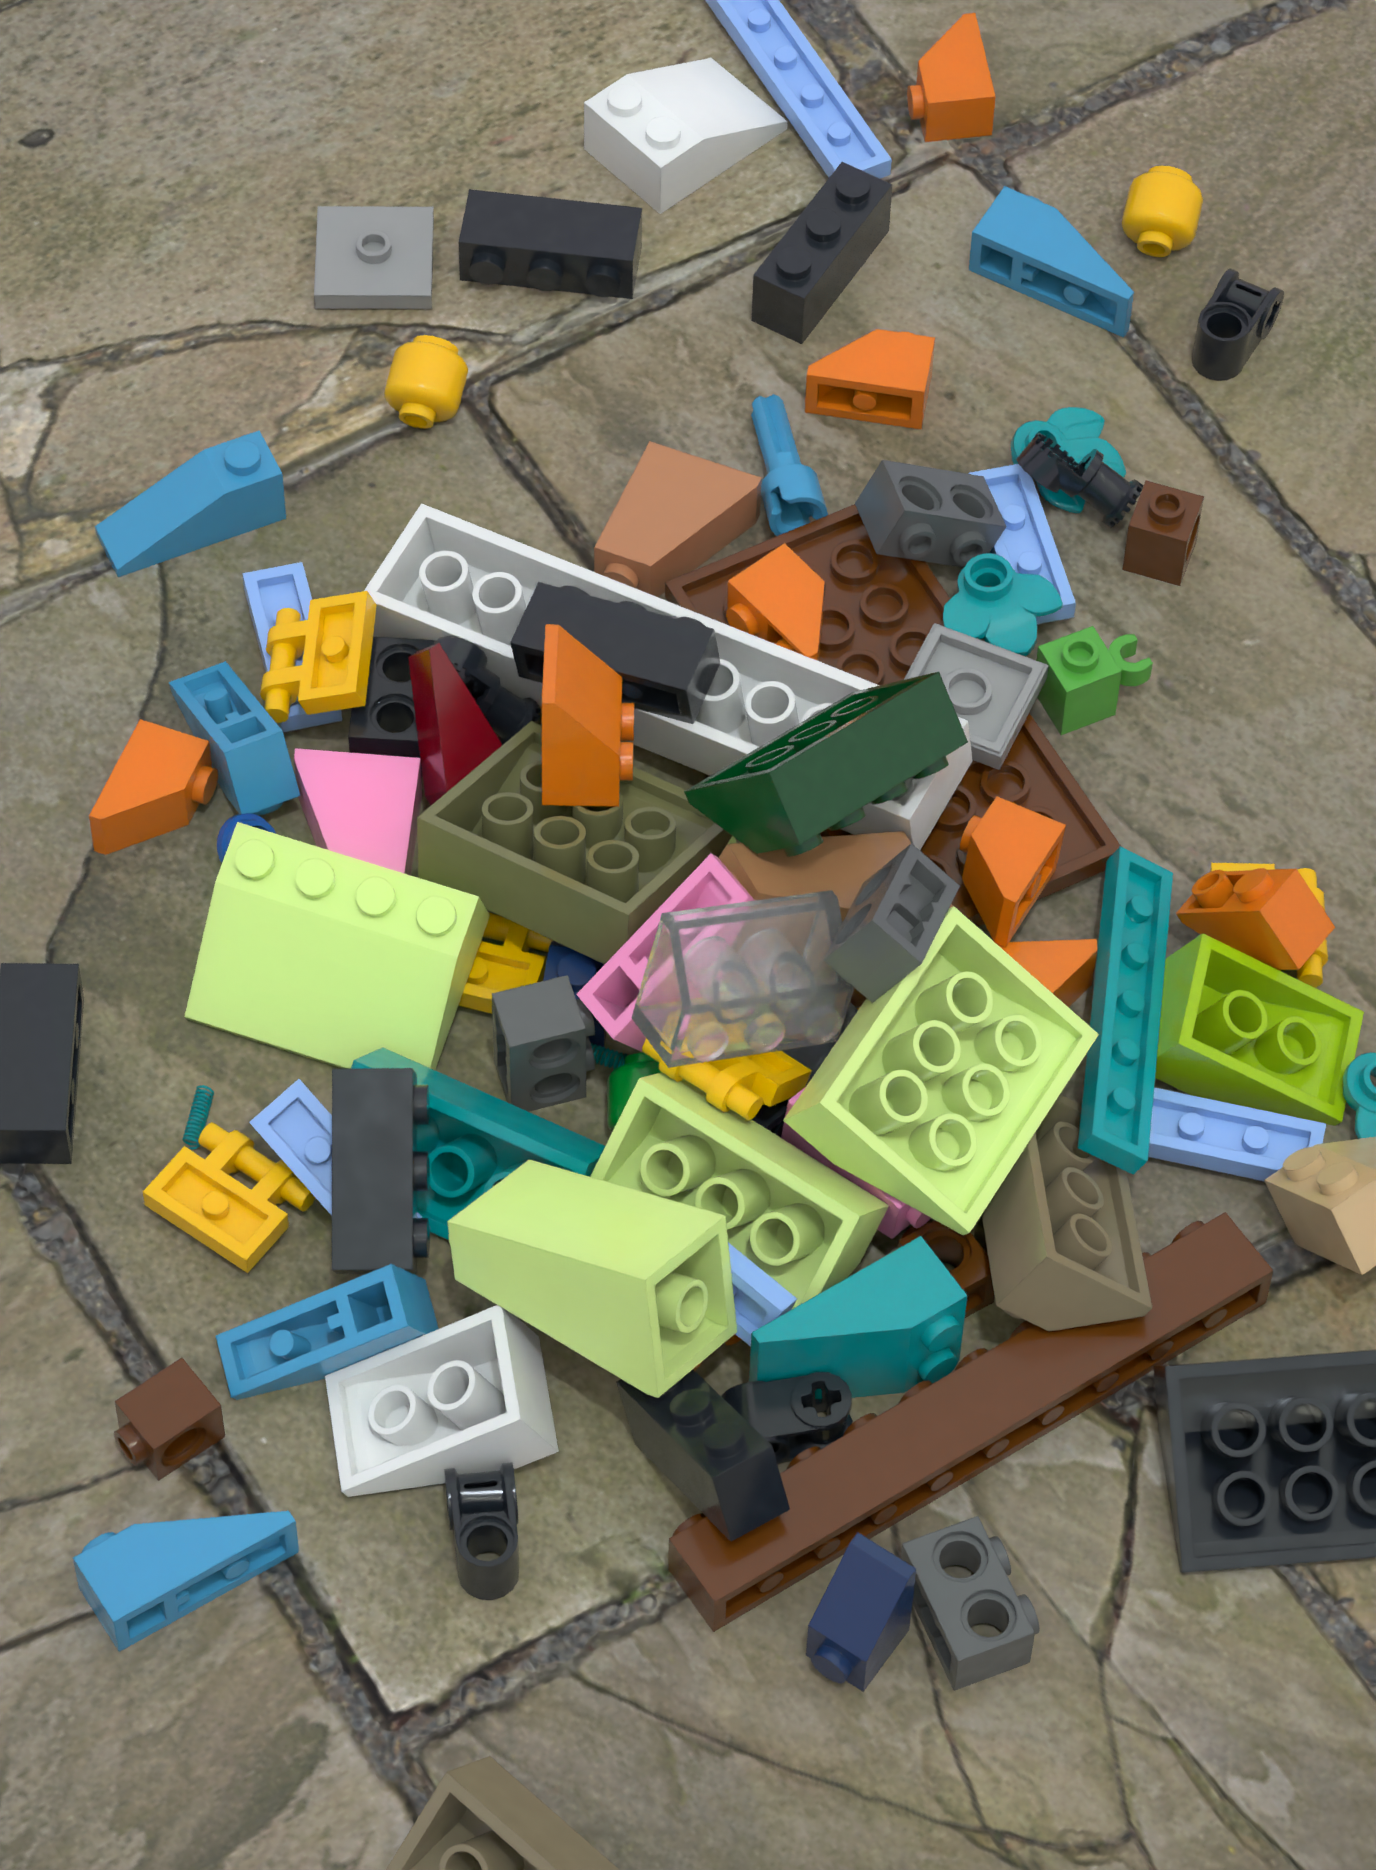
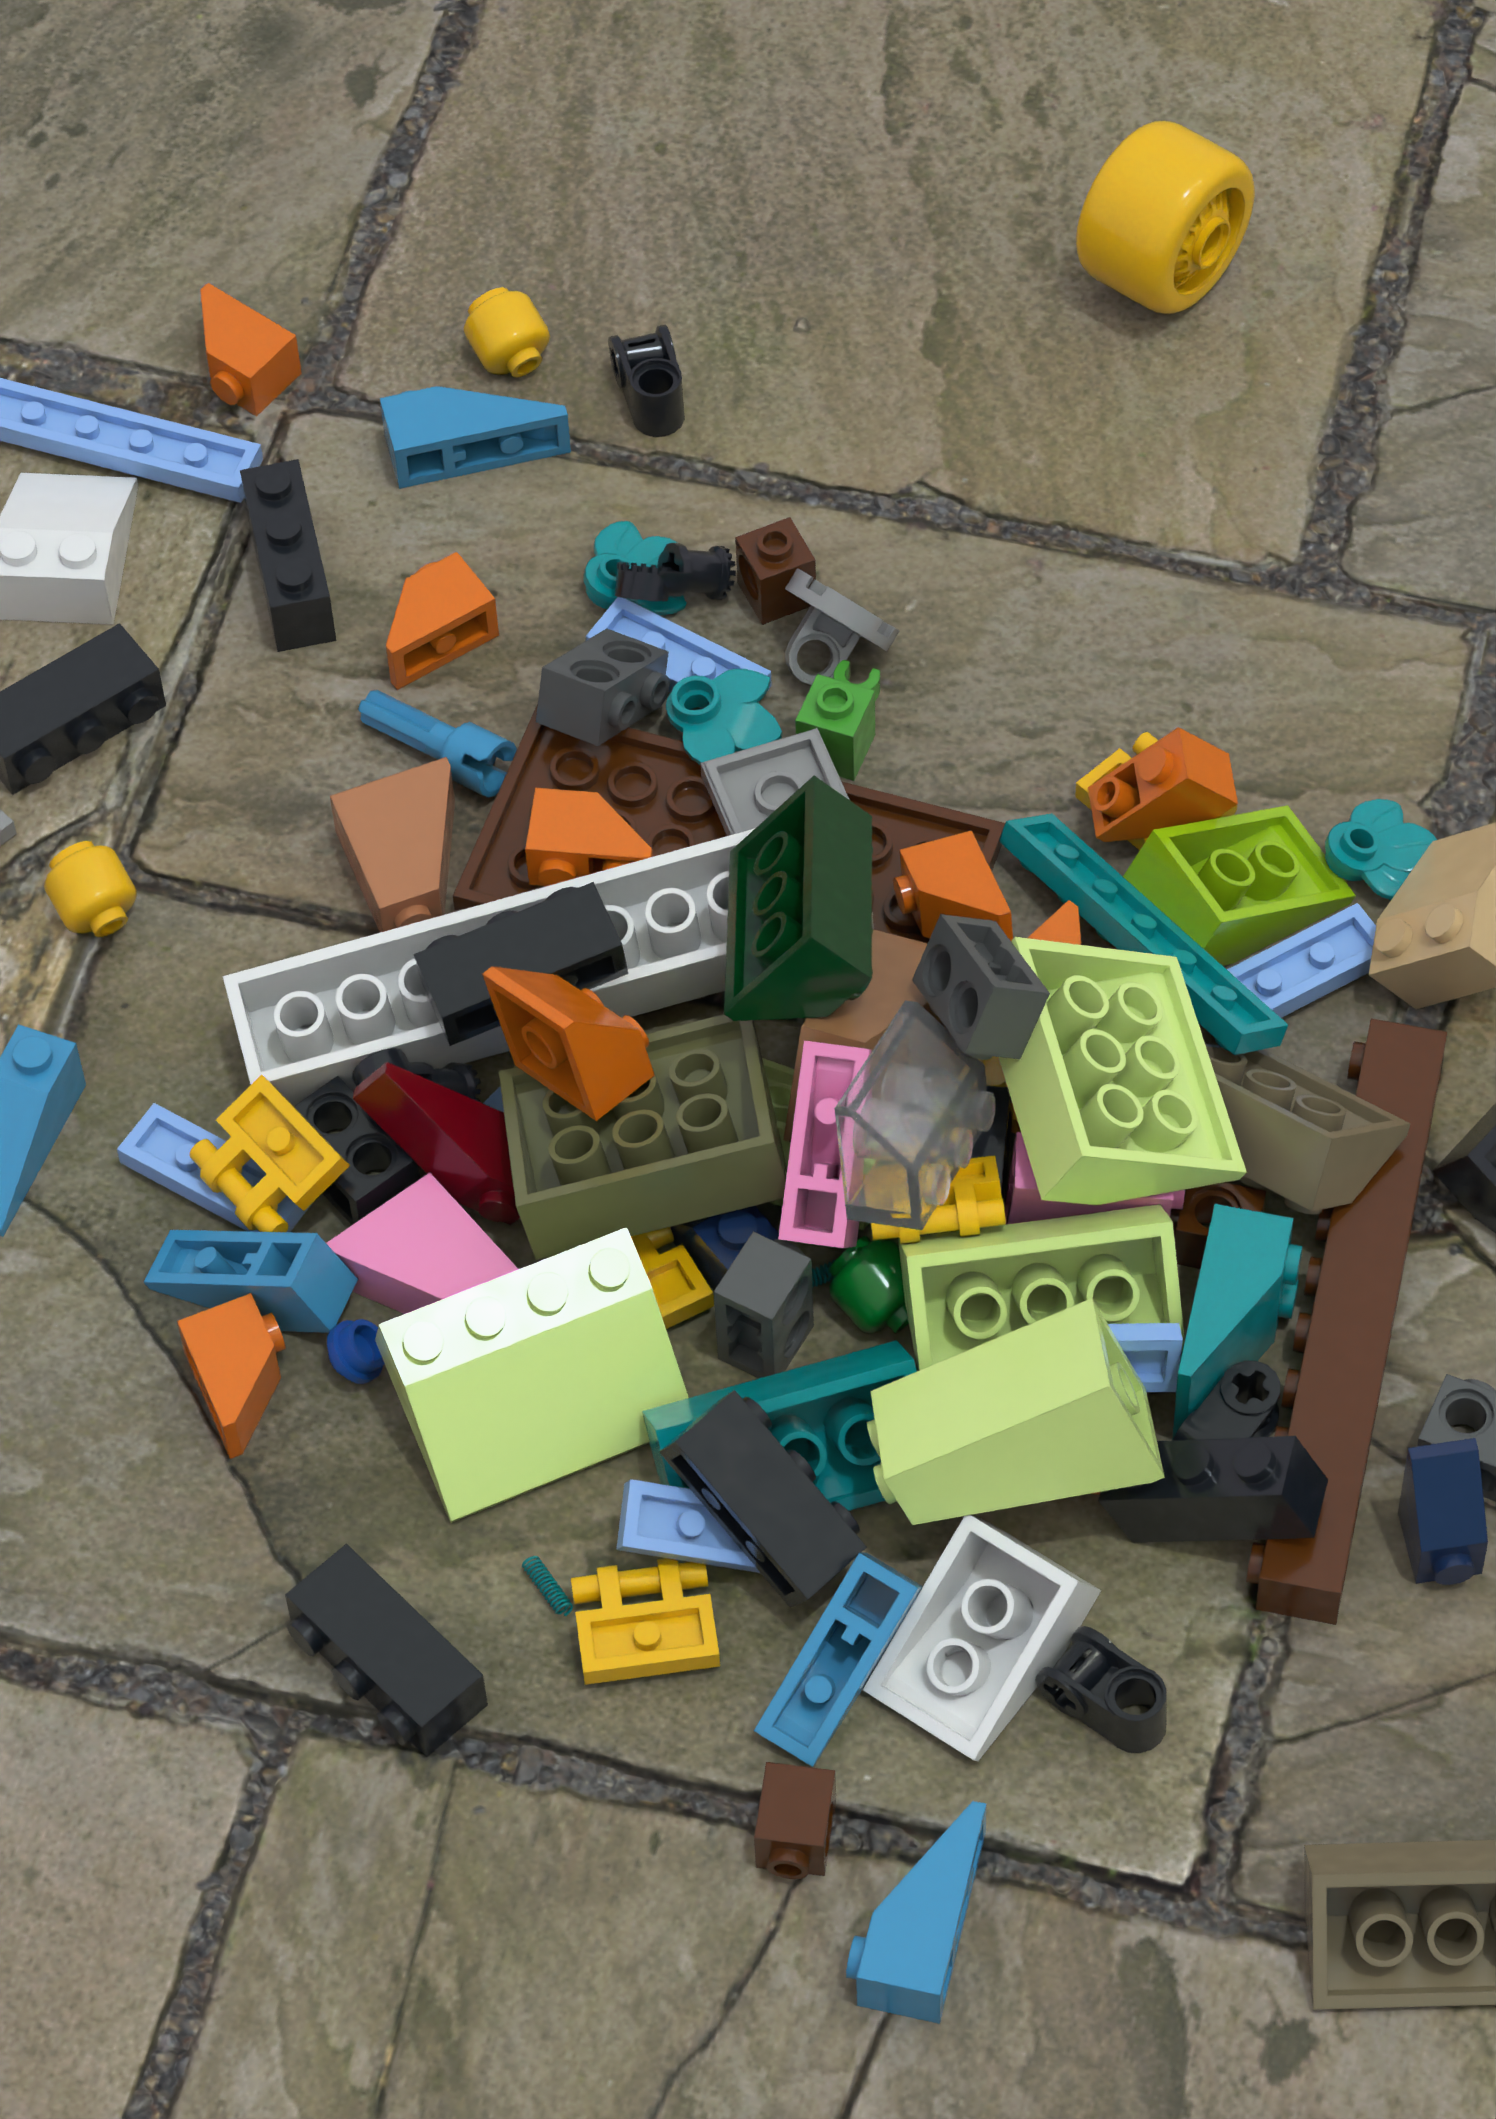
camera: 40 degrees left, 0 degrees up
none -> light grey tile [785,568,900,685]

